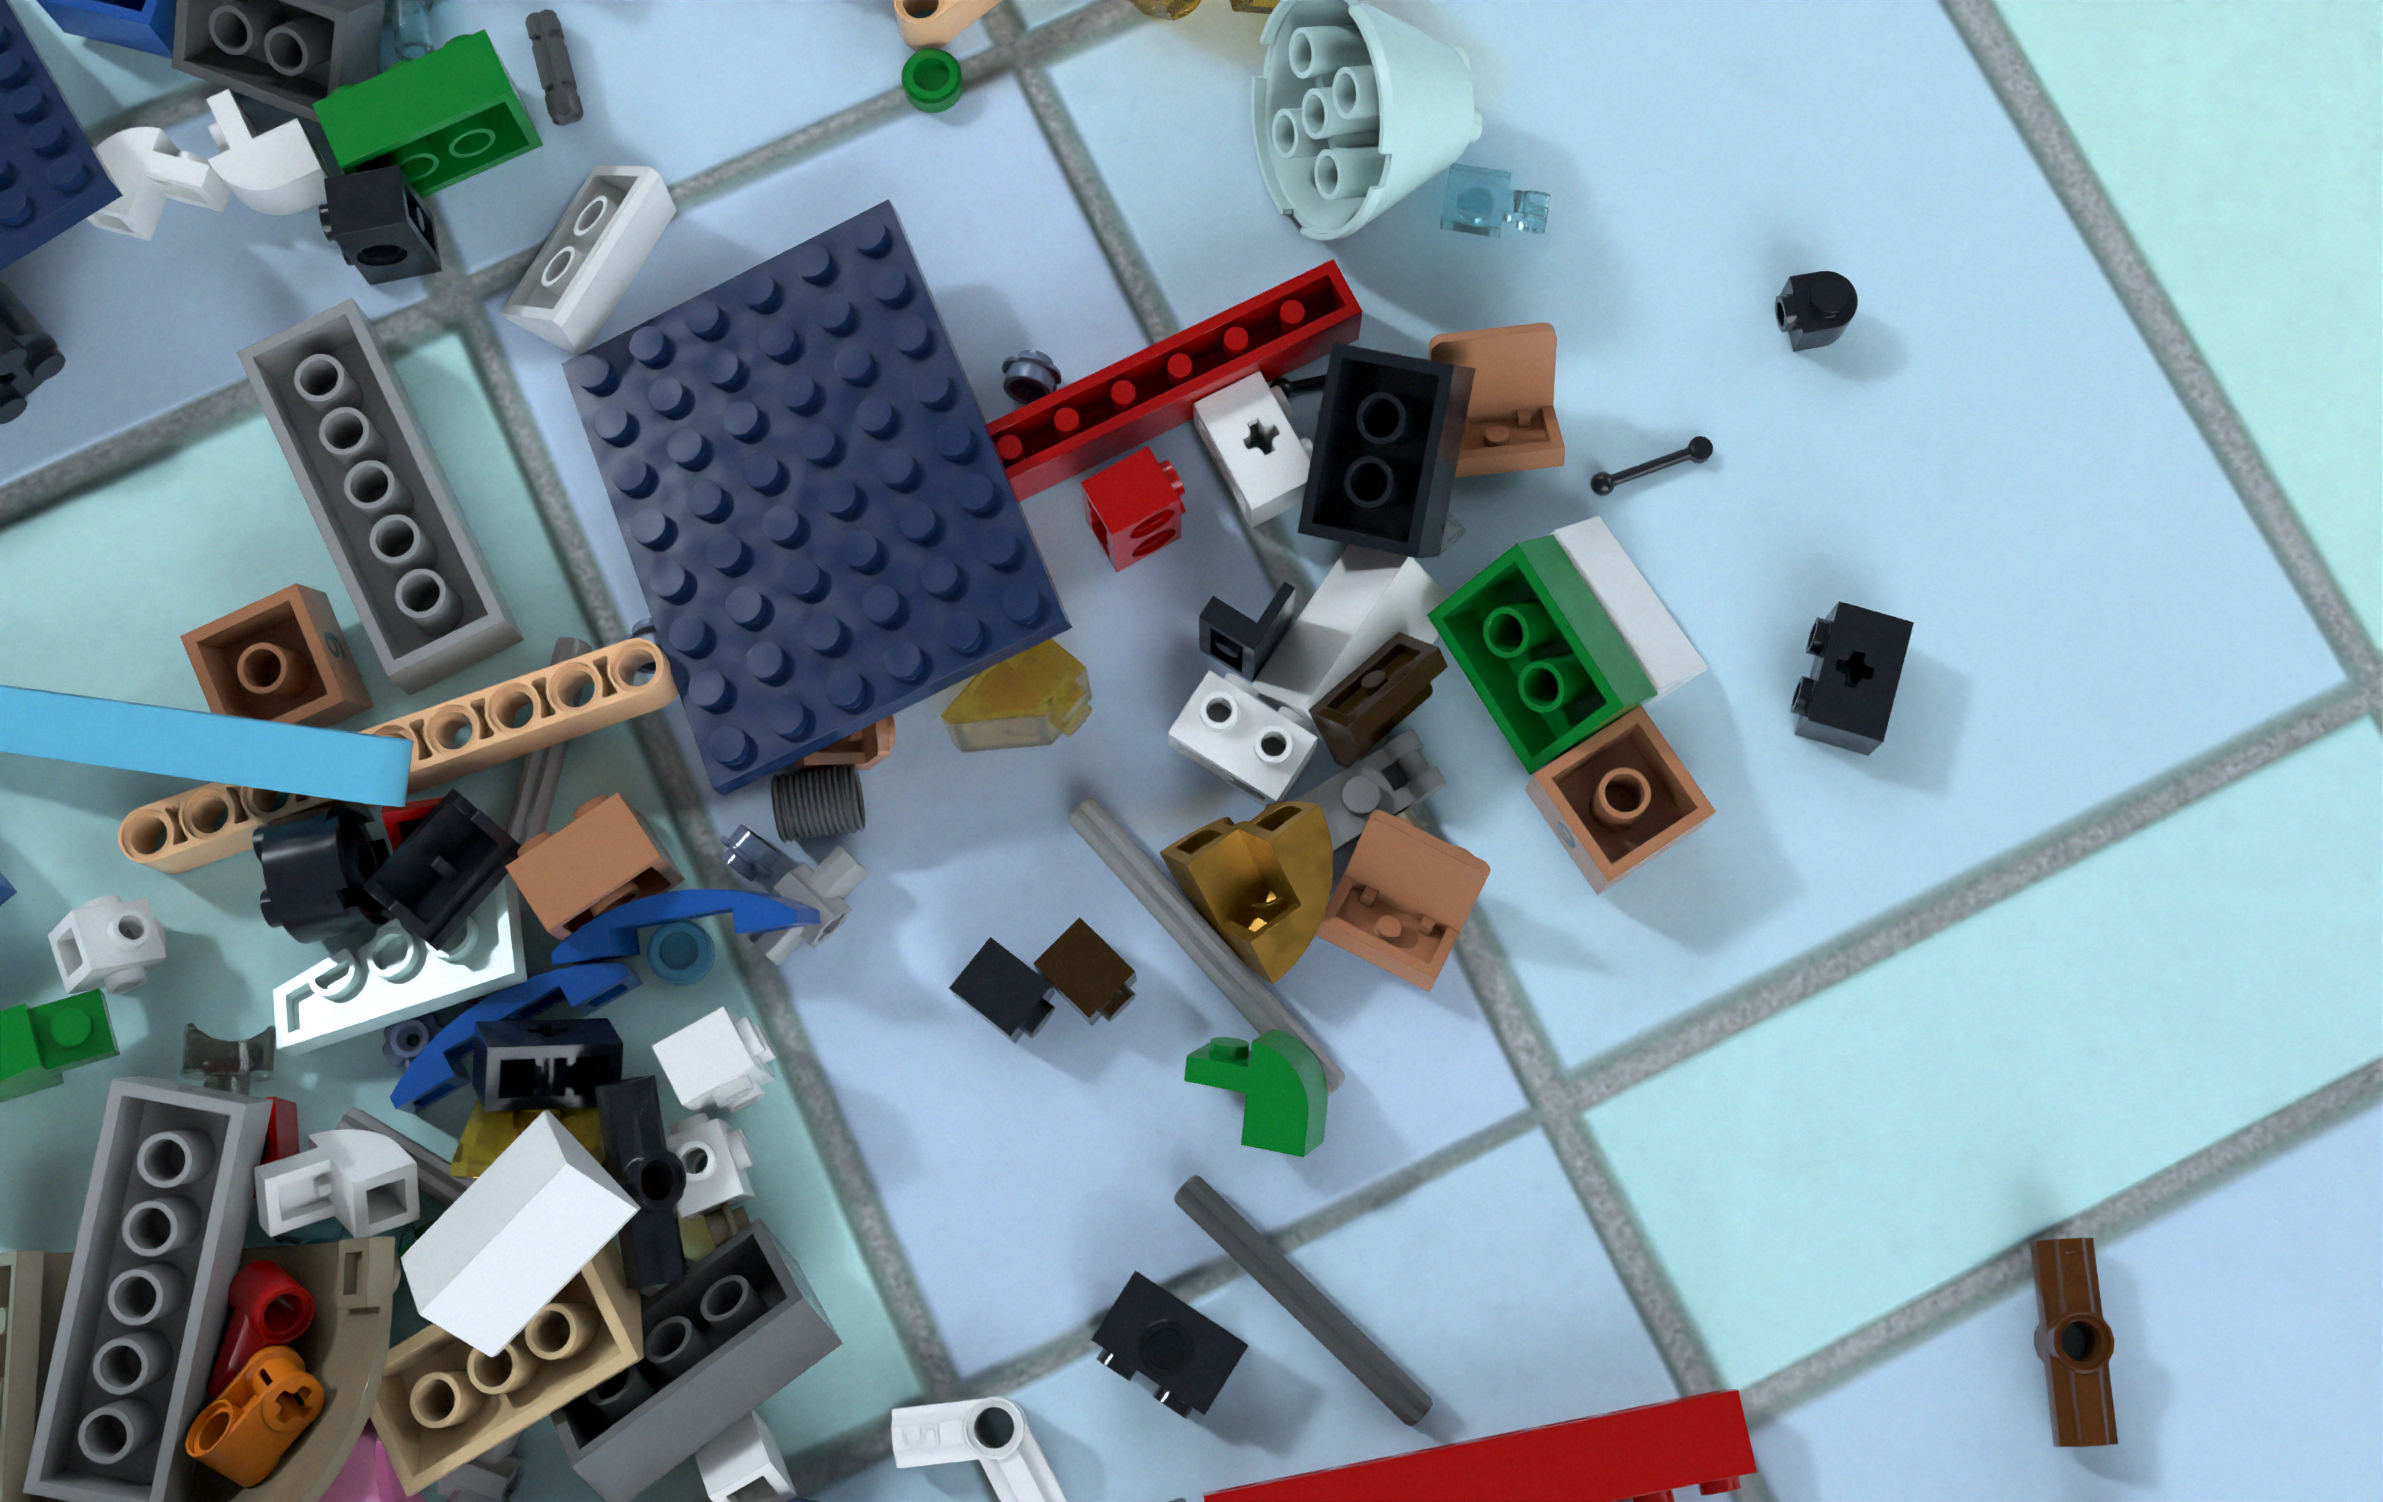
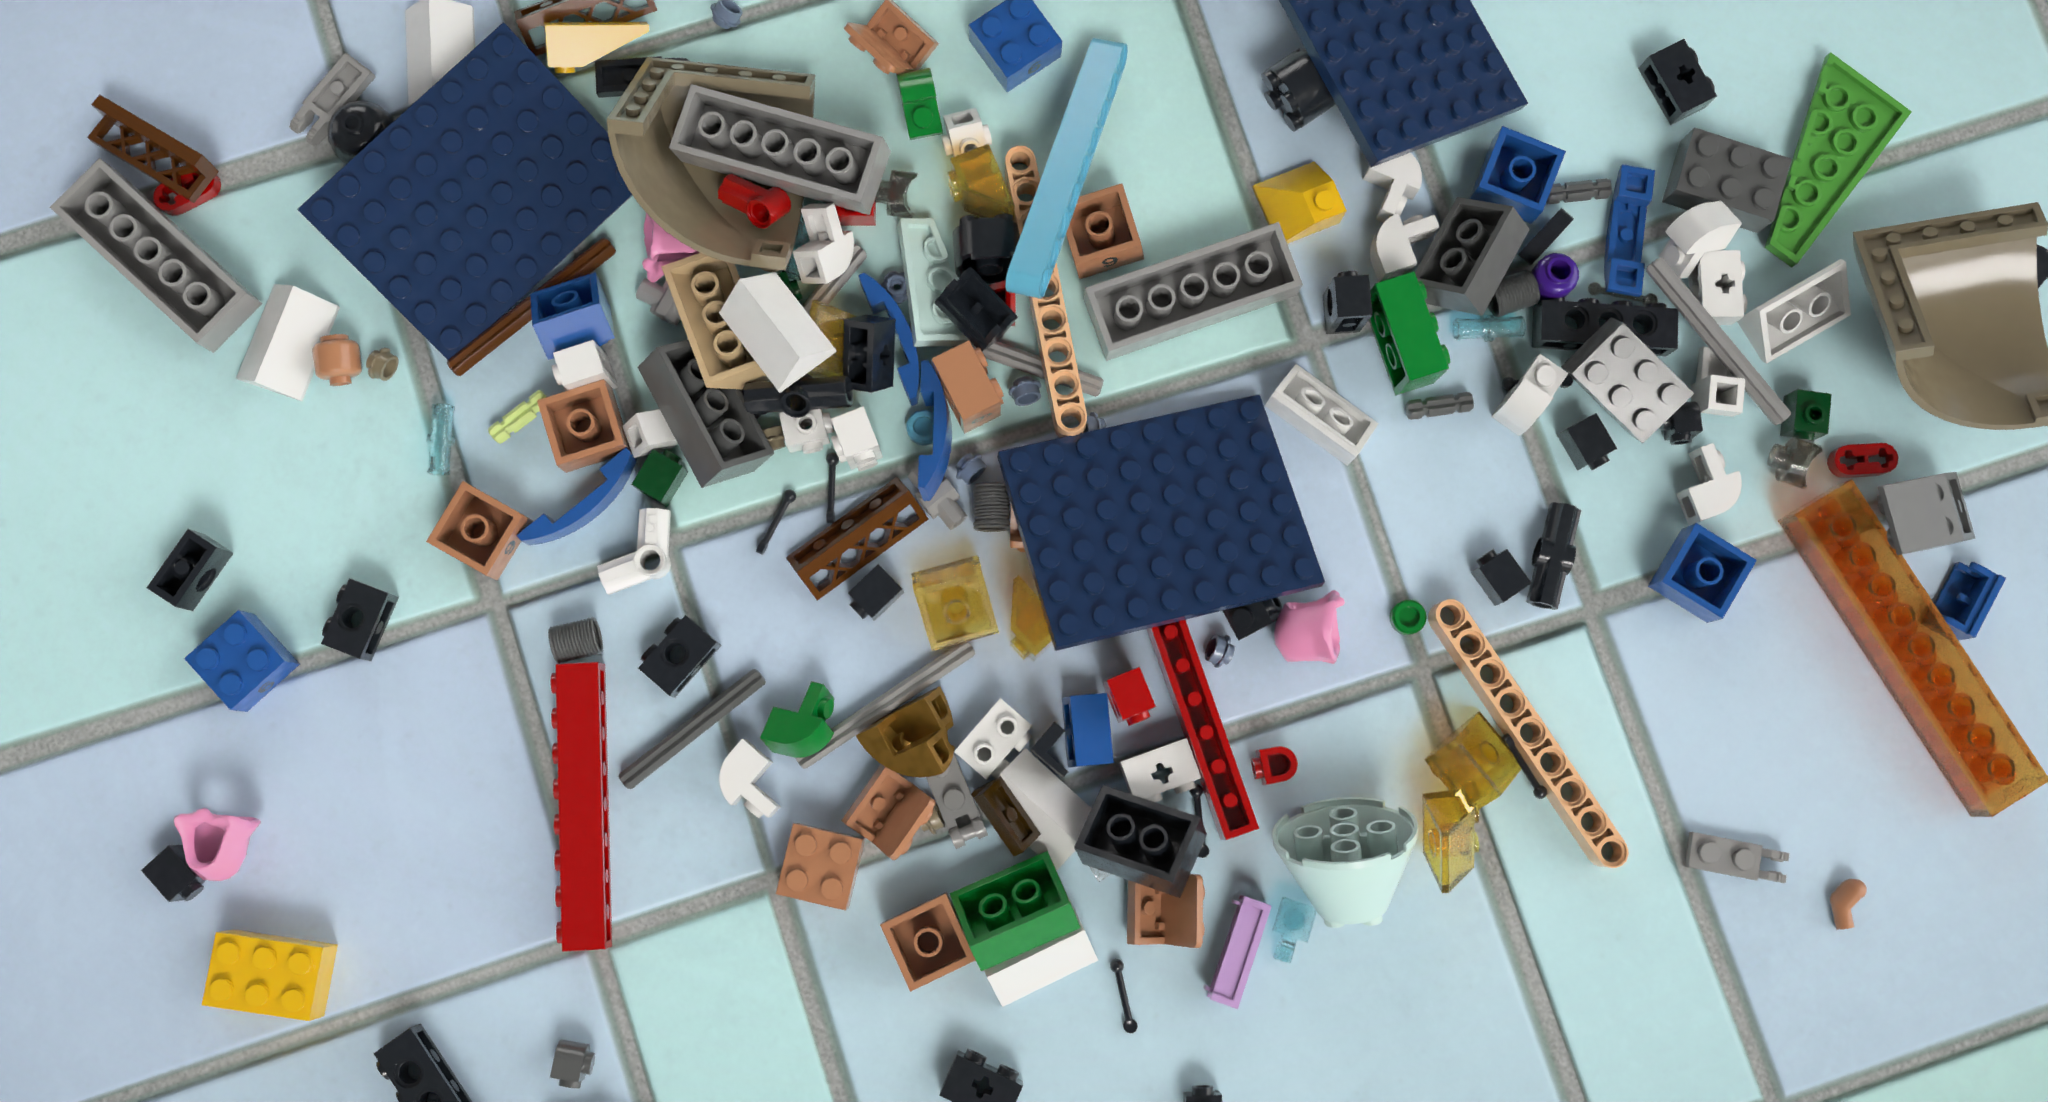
camera: 90 degrees right, 5 degrees up
orange piece [185,1345,325,1487] -> none
dark brown brick [1033,917,1137,1026] -> none
none -> dark grey plate [550,1040,595,1088]
none -> dark green brick [631,449,688,507]
none -> white brick [719,739,781,818]
none -> black hinge [756,489,797,555]
none -> nougat brick [776,823,865,911]
none -> reddish brown fence [786,477,929,601]
none -> black hinge [826,453,839,523]
none -> clear yellow slope [911,555,999,651]
none -> clear yellow slope [947,144,1015,218]
none -> sand blue plate [1008,376,1041,406]
none -> blue hinge [1062,693,1114,768]
none -> lavender container [1203,895,1272,1009]
none -> black bracket [1223,597,1282,641]
none -> red plate [1251,746,1298,785]
none -> yellow slope [1252,161,1347,244]
none -> bright pink piece [1274,590,1345,664]

